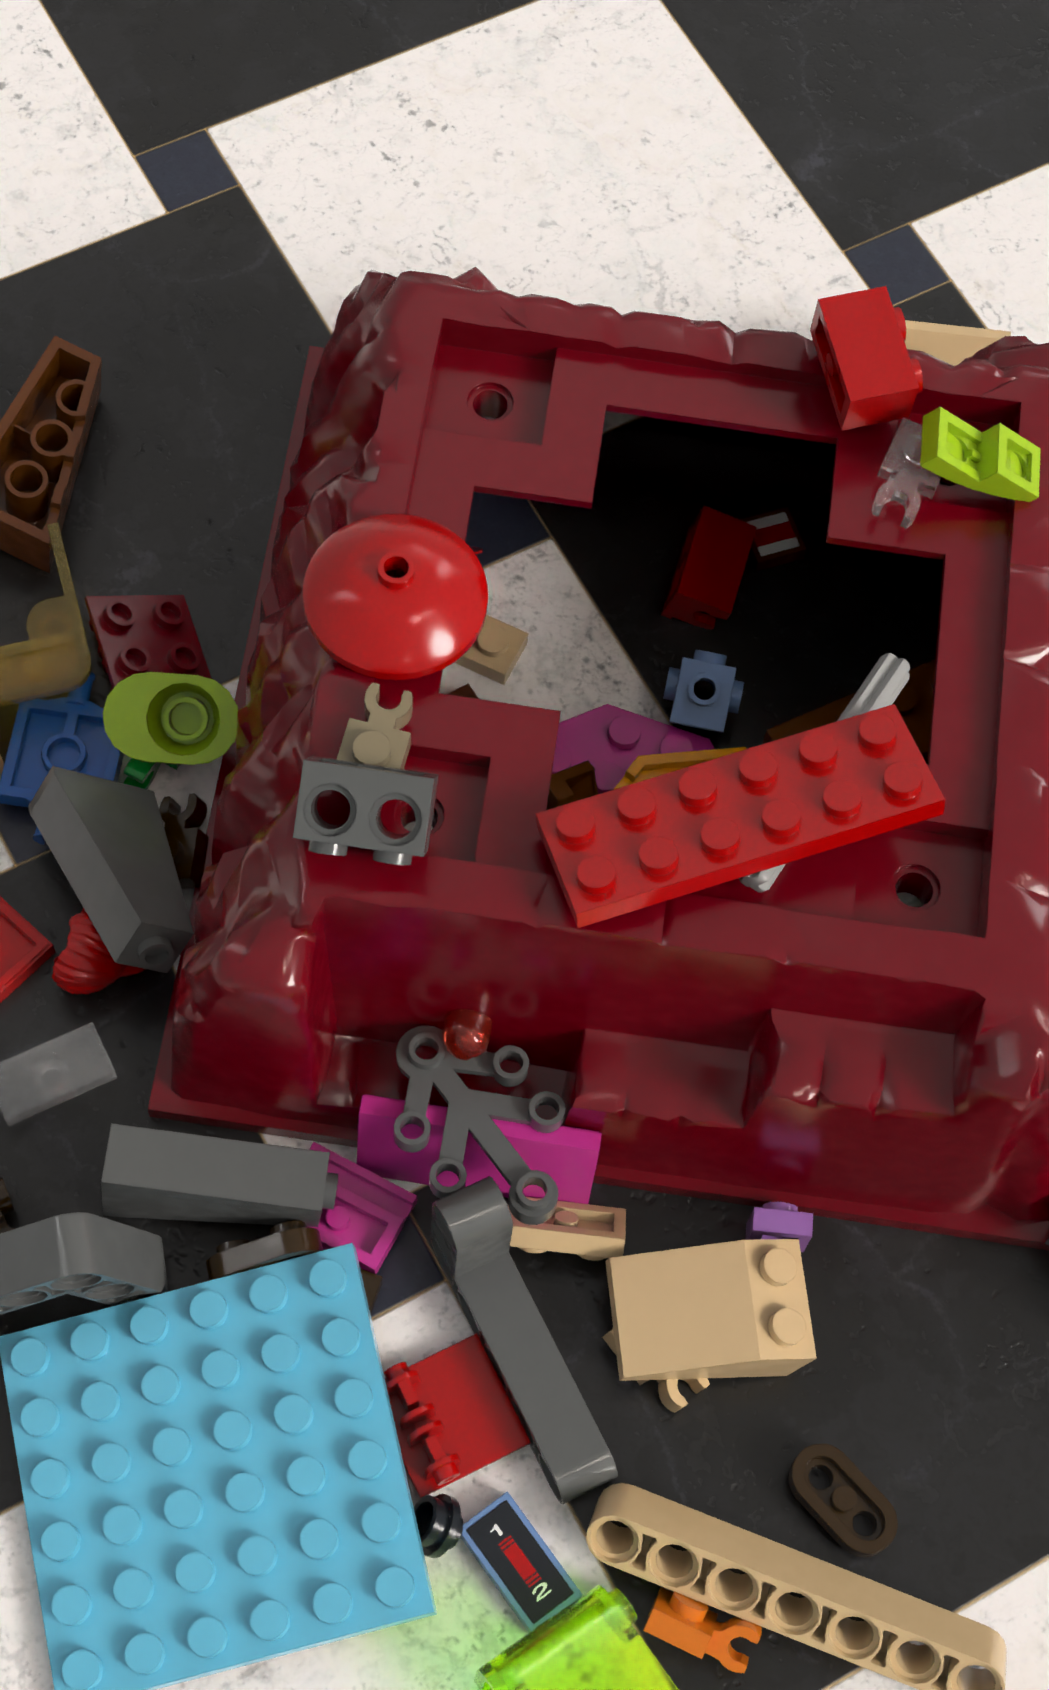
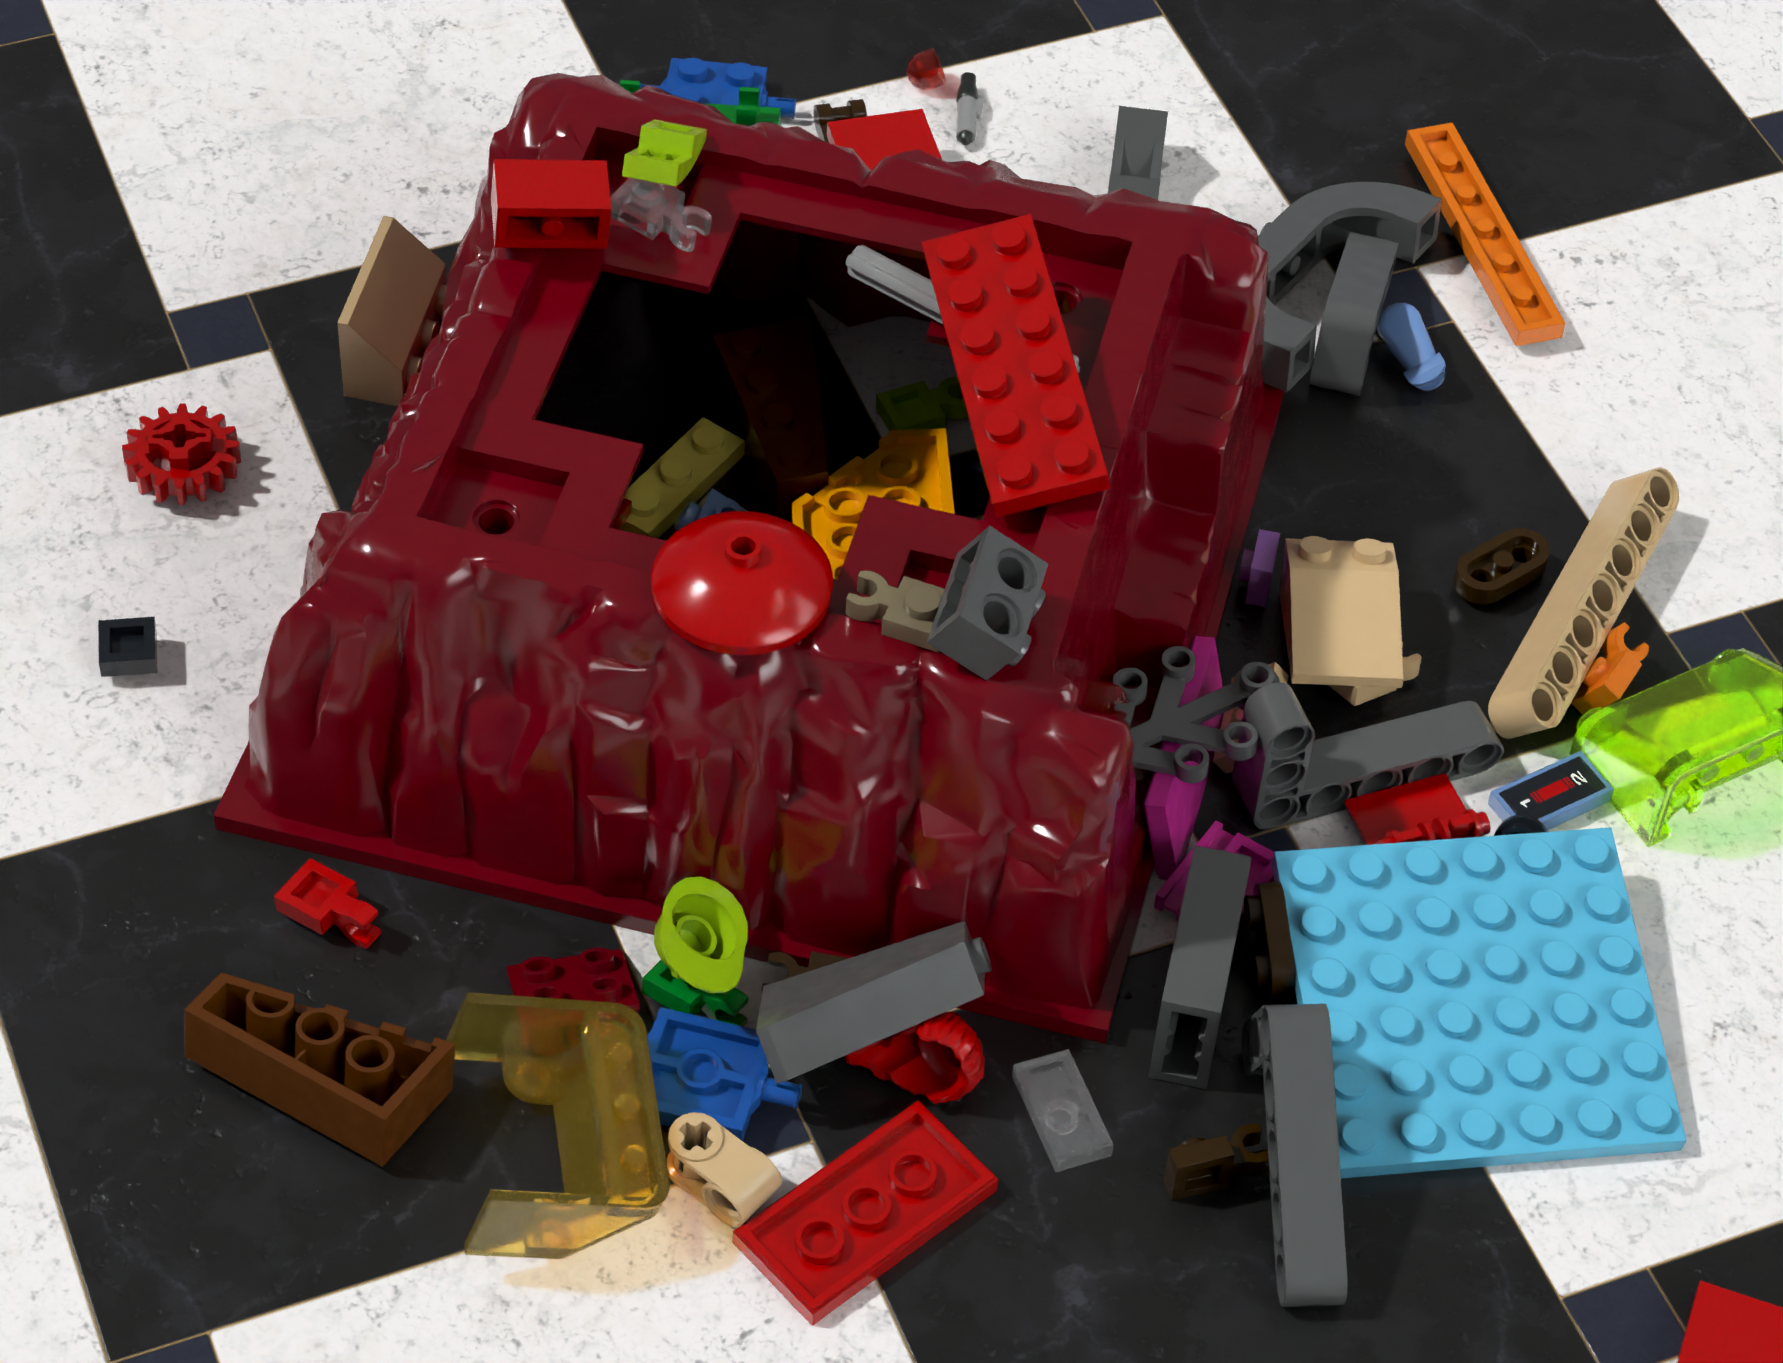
camera: 80 degrees left, 15 degrees down
none -> black plate [98,616,158,677]
none -> red gear [122,403,241,505]
none -> red plate [274,858,381,949]
none -> light yellow plate [619,417,745,538]

